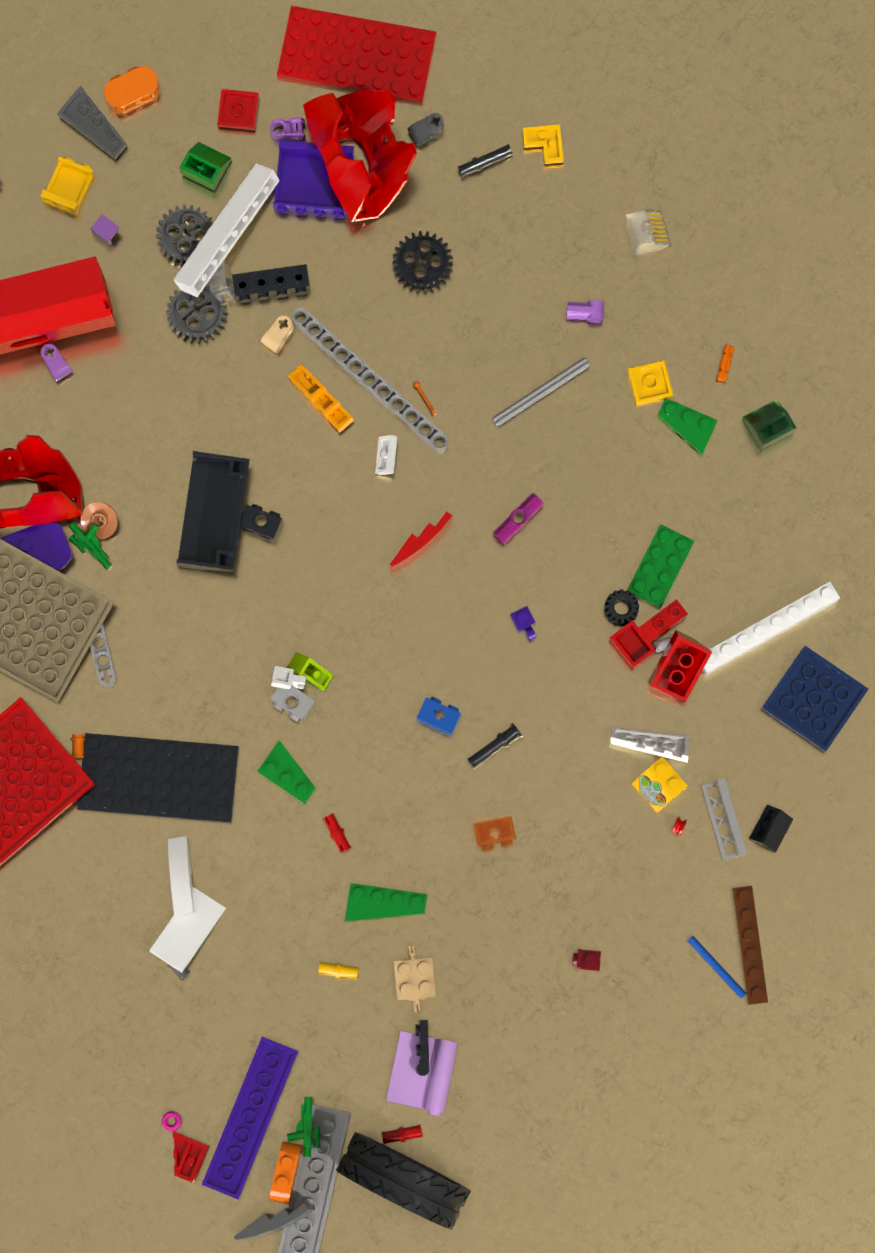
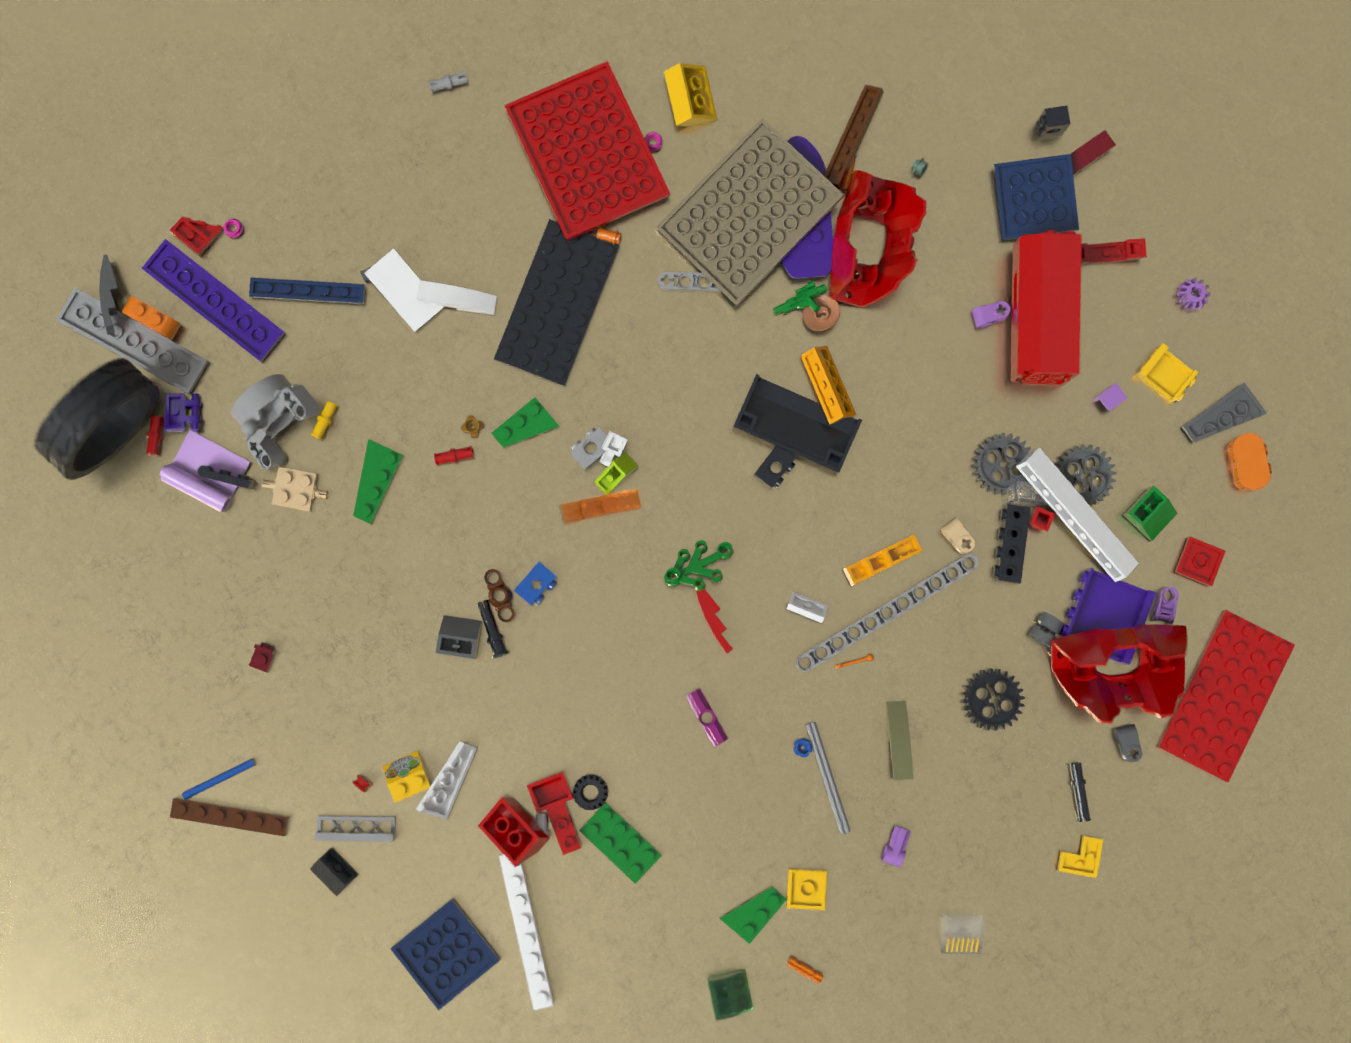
camera: 100 degrees right, 5 degrees up
green piece [287,1097,321,1157] -> none
clear orange brick [473,816,516,850] -> none
dark purple plate [510,606,536,641] -> none
none -> dark purple plate [165,393,201,432]
none -> light grey piece [231,374,319,469]
none -> dark blue plate [249,277,365,304]
none -> dark grey slope [435,615,482,659]
none -> pearl gold plate [461,415,484,438]
none -> reddish brown piece [484,569,516,623]
none -> clear orange slope [559,489,641,524]
none -> green plant [664,540,734,591]
none -> blue plate [794,738,813,757]
none -> light orange fence [800,346,857,424]
none -> olive slope [886,701,914,780]
none -> red brick [1029,506,1055,532]
none -> dark grey wheel [1029,611,1065,647]

